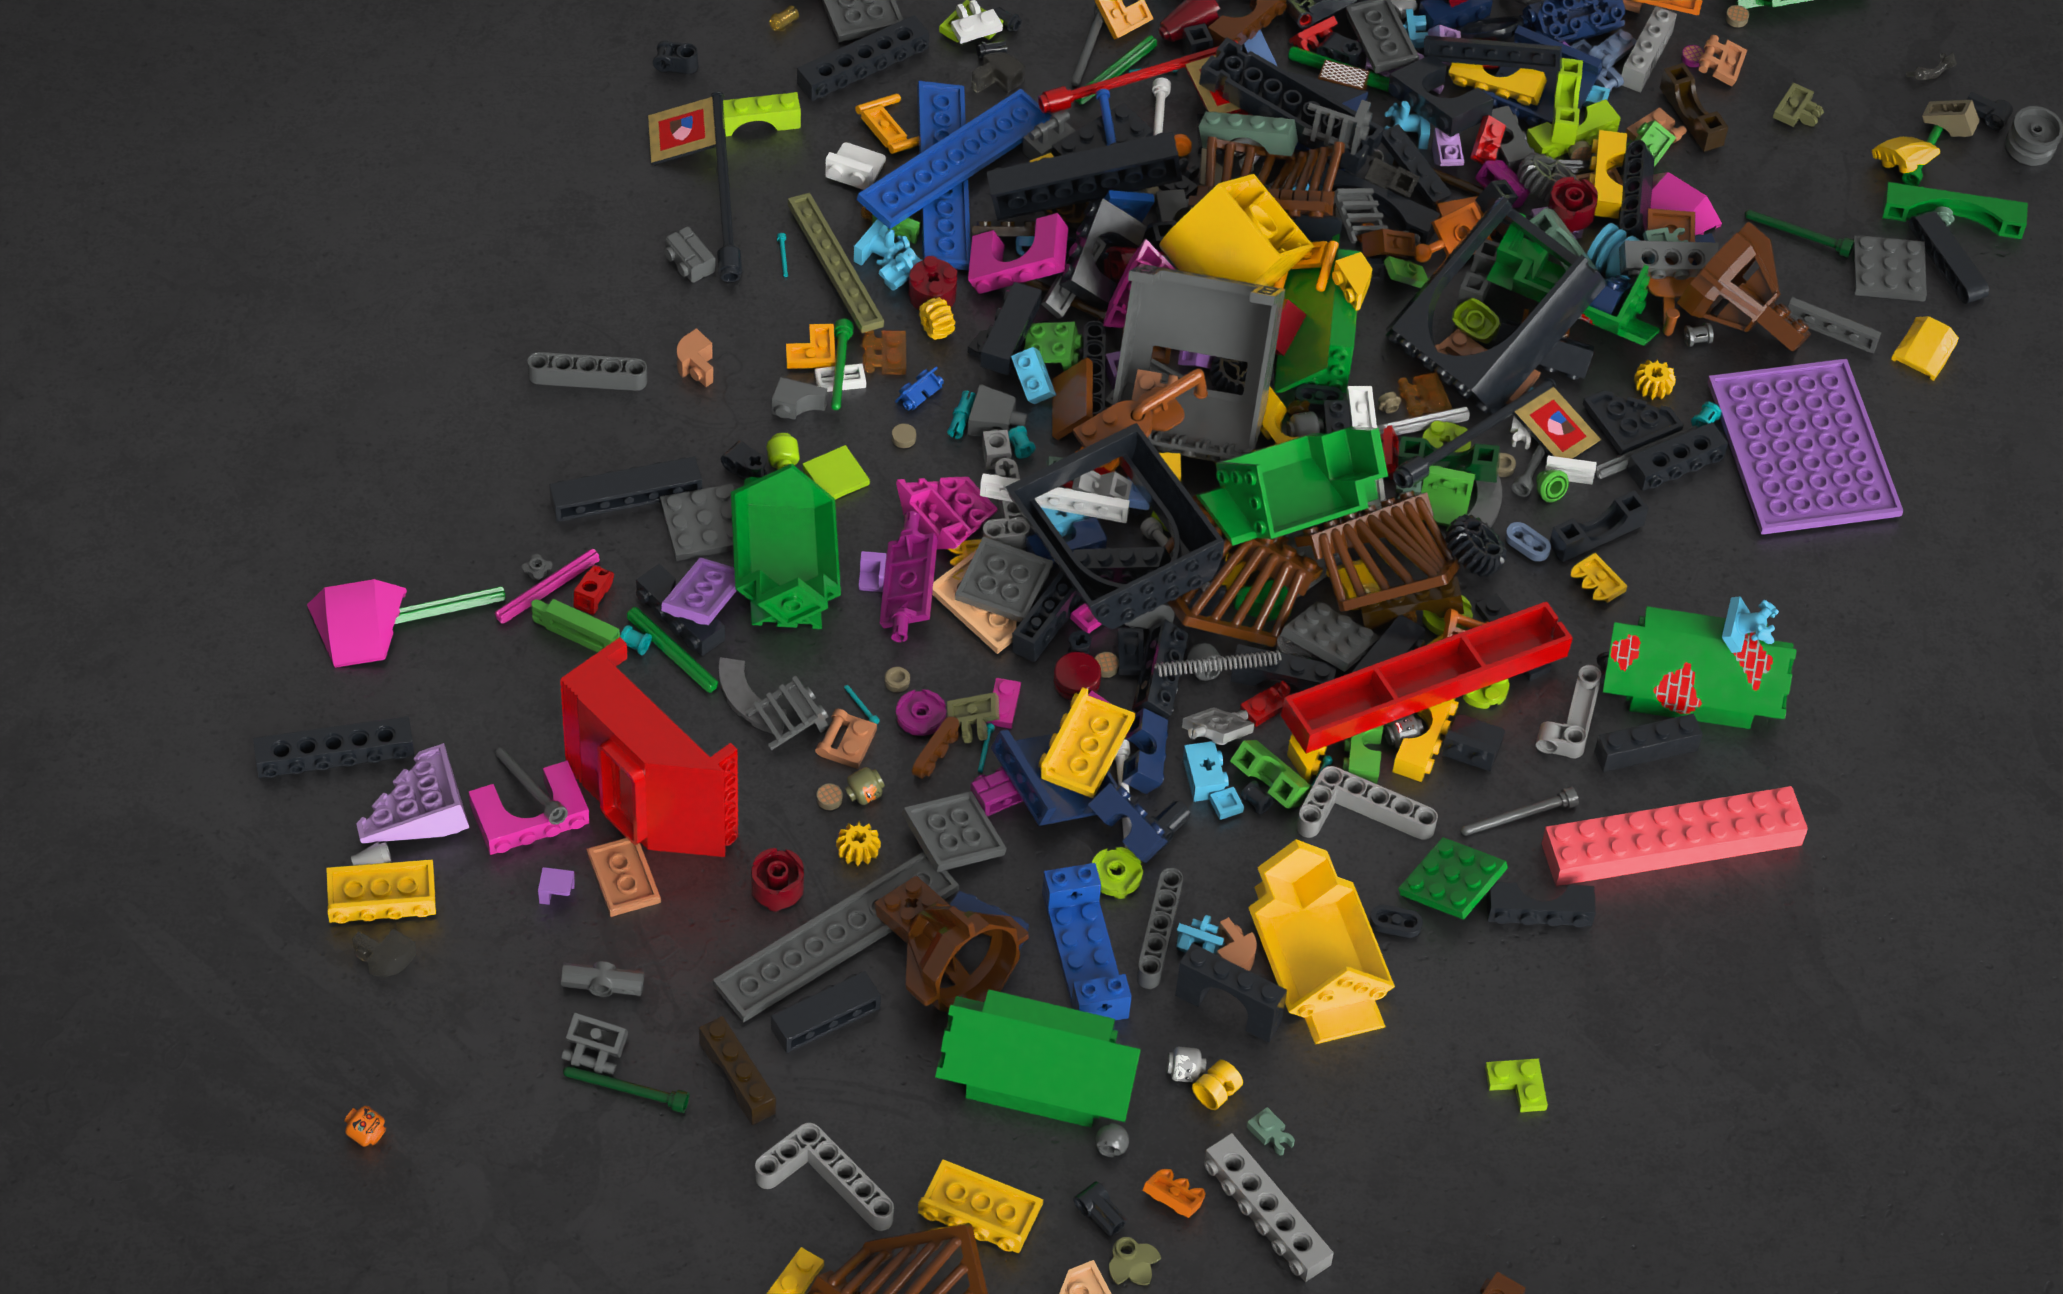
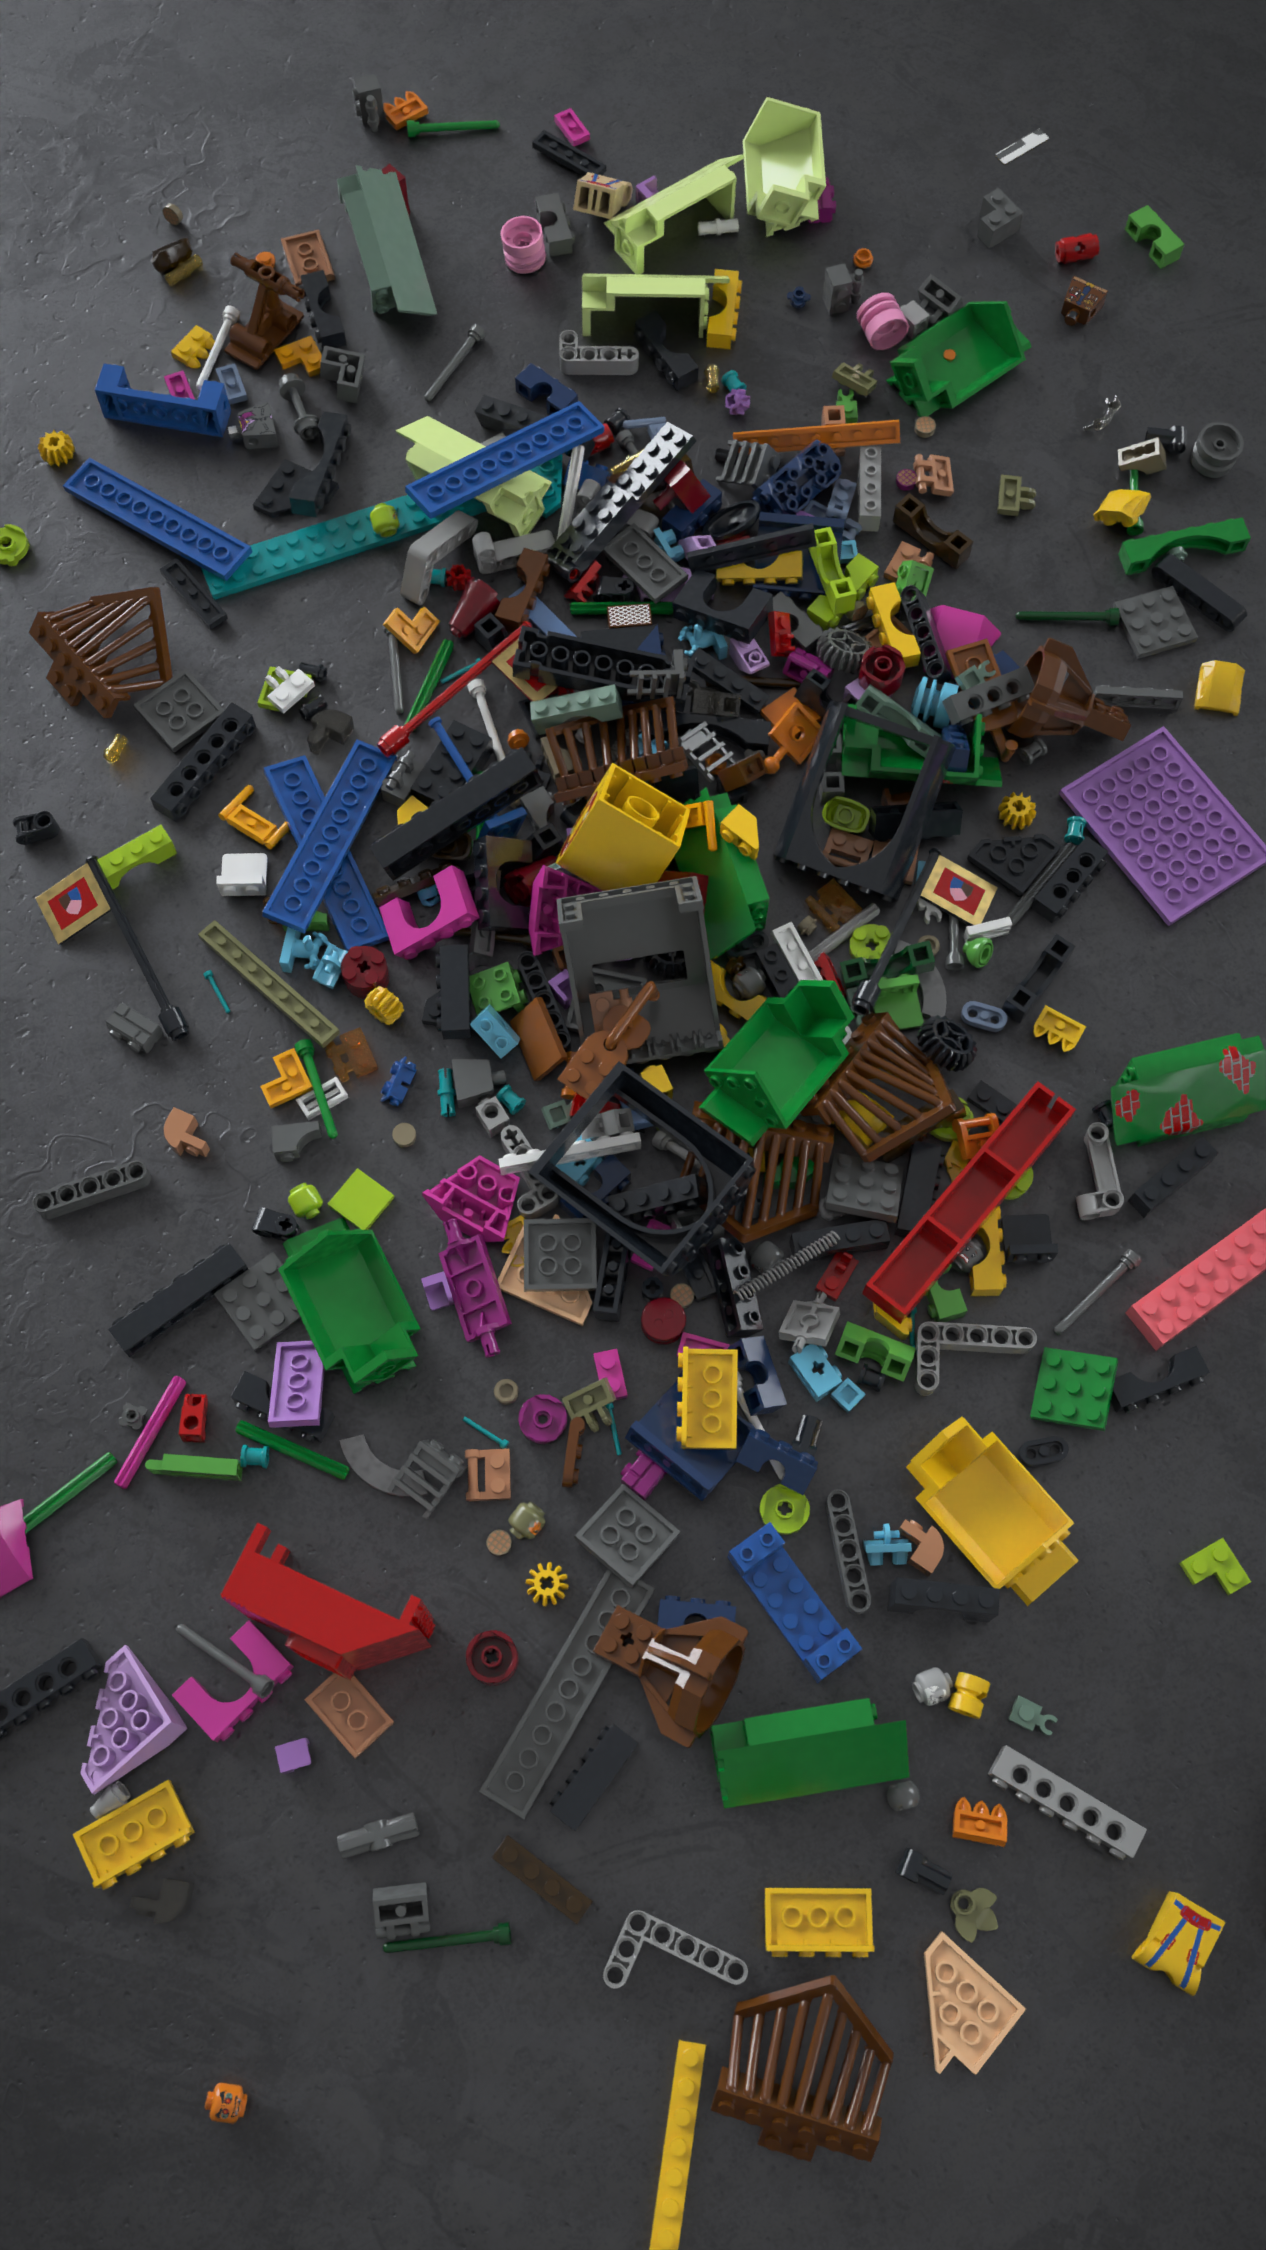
camera: 20 degrees left, 15 degrees up
bright green plate [1384,256,1428,288] -> none
medium azure piece [1722,597,1779,653] -> none

